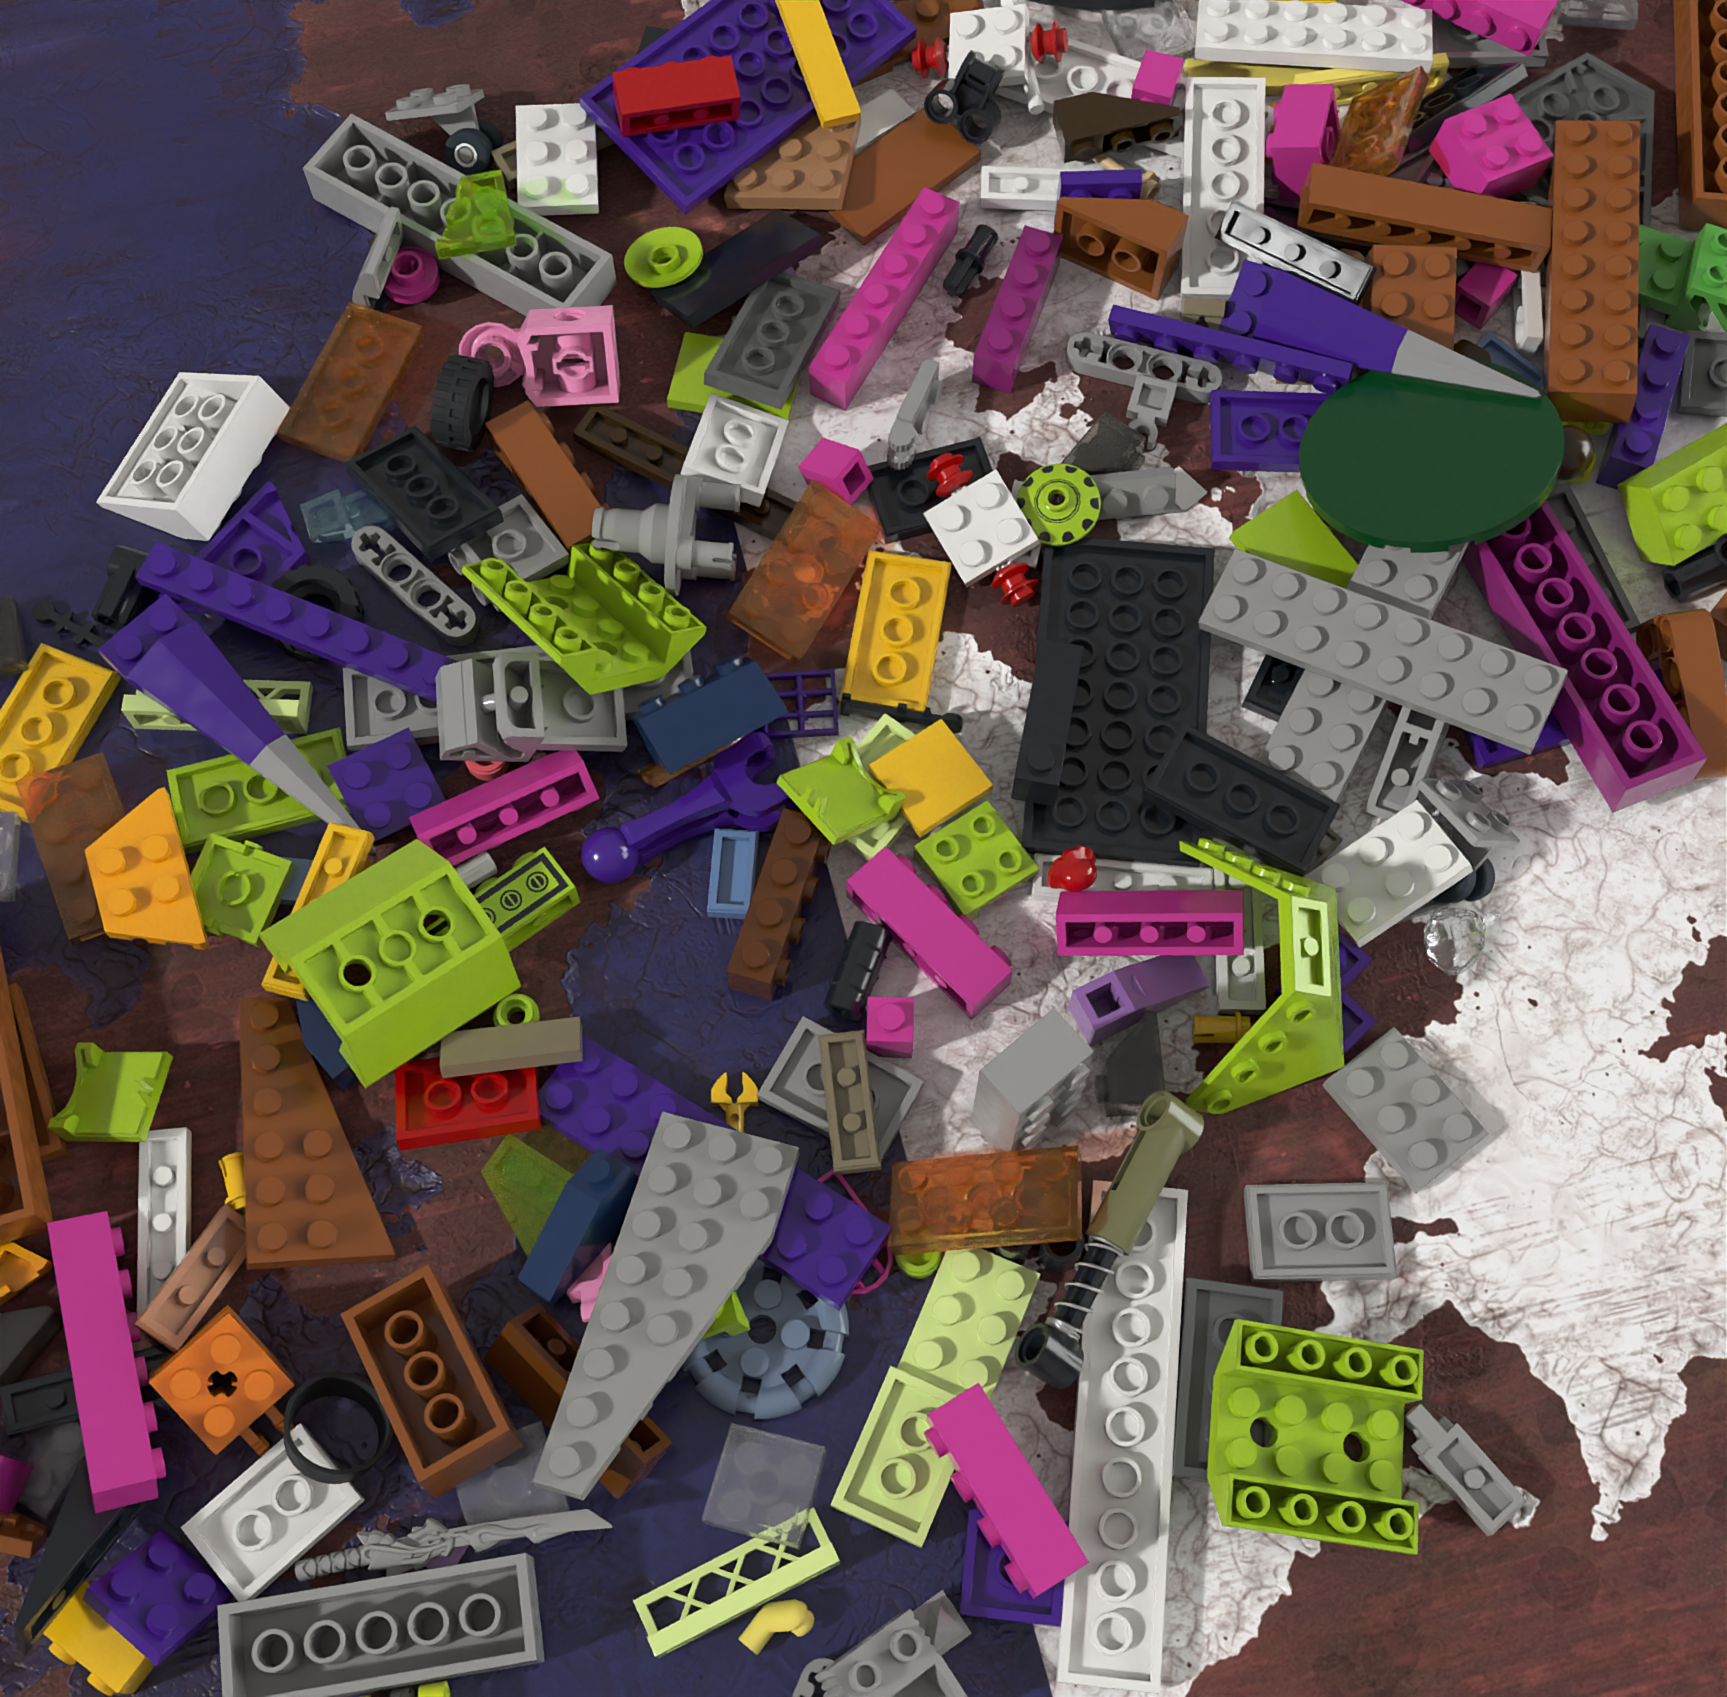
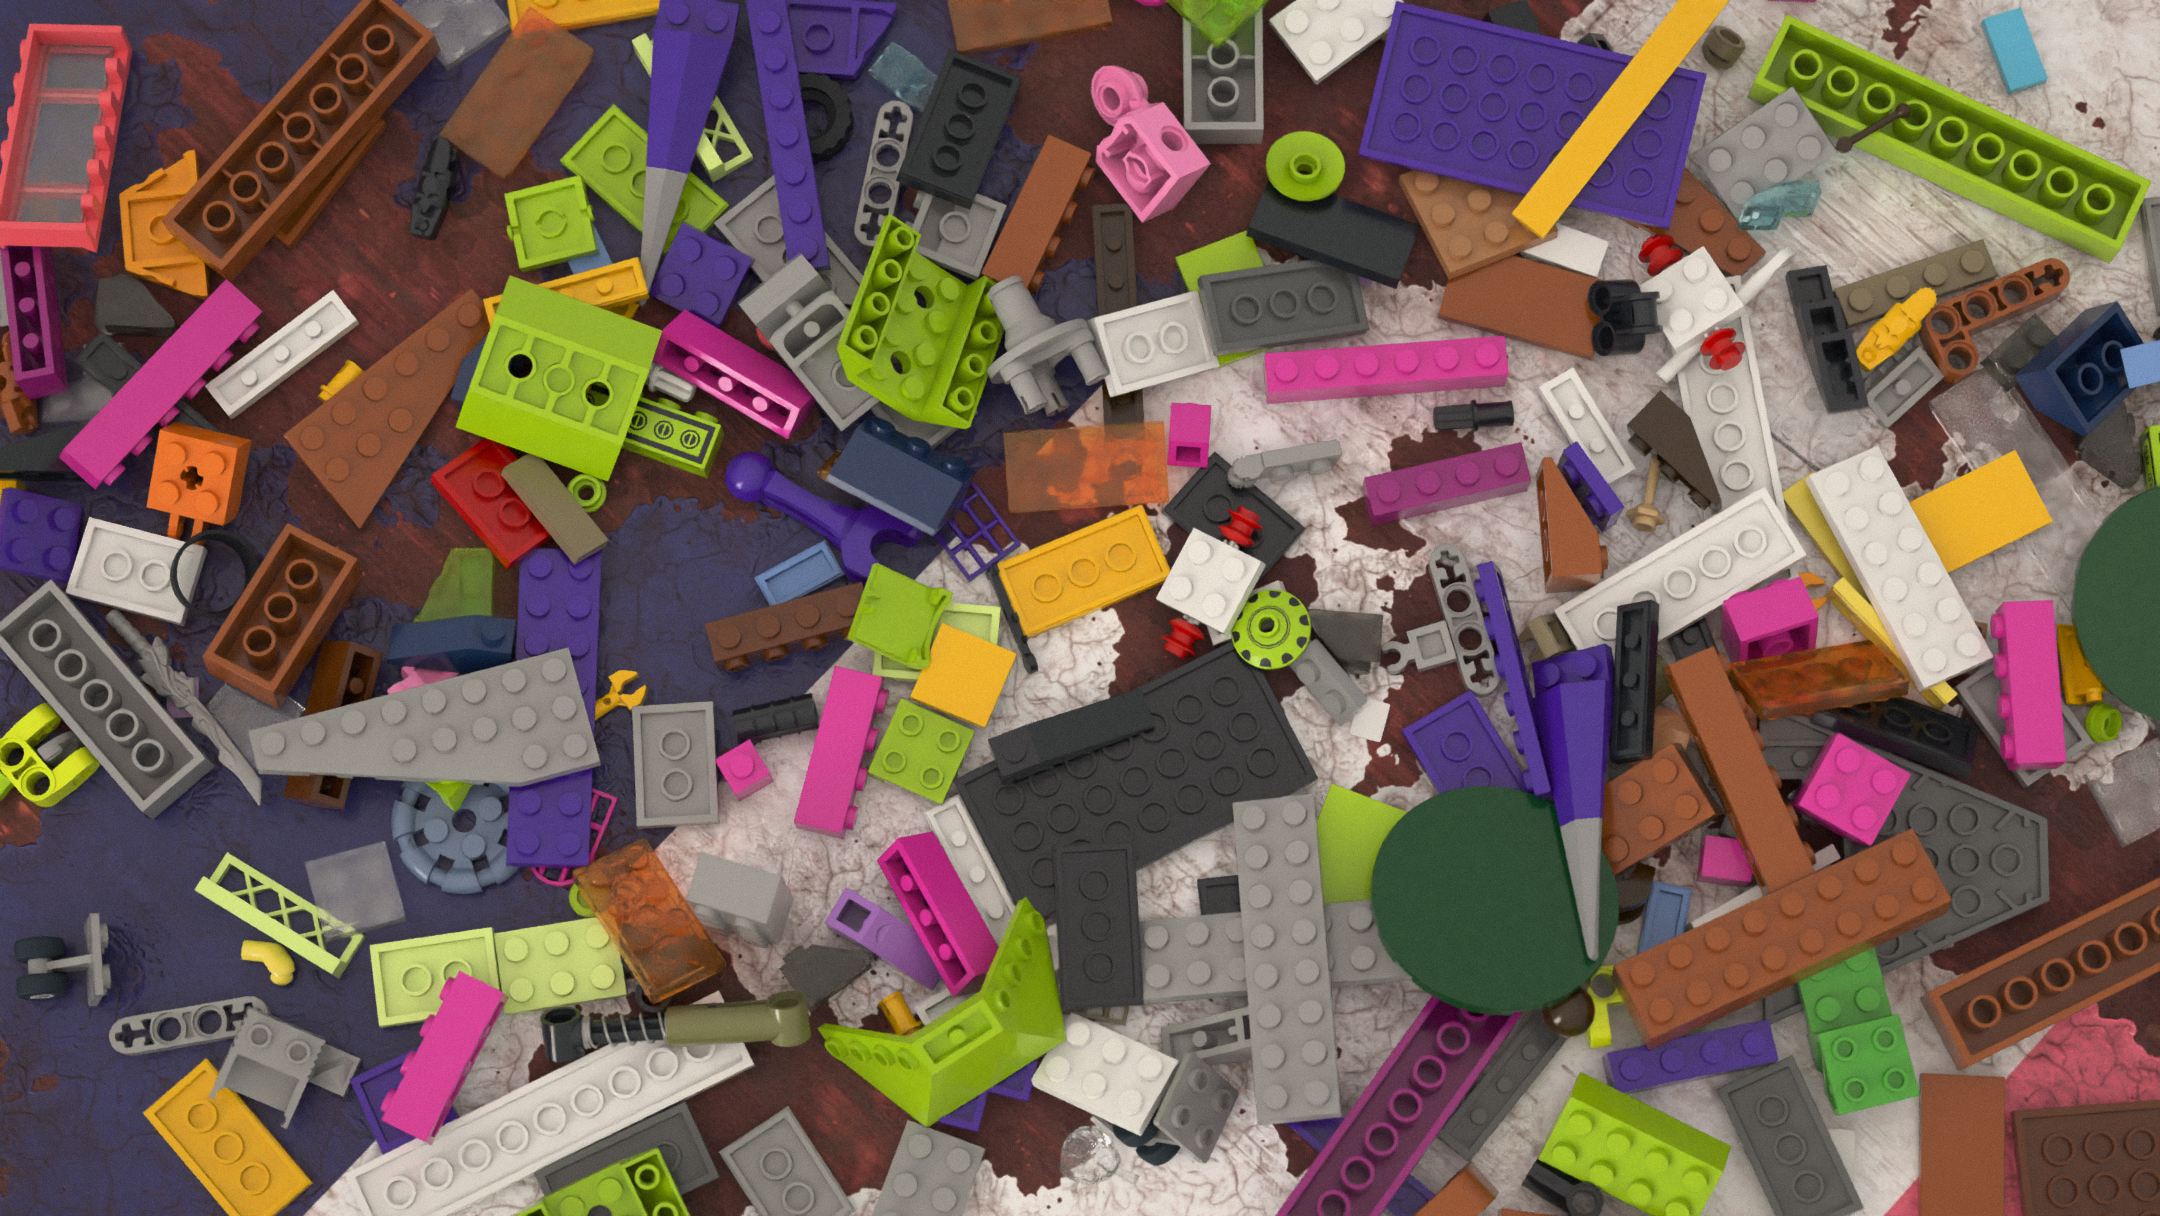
camera: 60 degrees right, 10 degrees up
lime piece [47,1042,173,1142] -> none
light orange wing [84,787,210,950] -> none
nougat plate [134,1204,246,1353] -> none
black tyre [431,354,495,452] -> none
red brick [612,55,741,137] -> none
dark tan tile [818,1030,881,1175] -> none
red piece [1047,845,1097,892] -> none
dark pink brick [1131,49,1184,106] -> none
none -> black hinge [409,136,461,241]

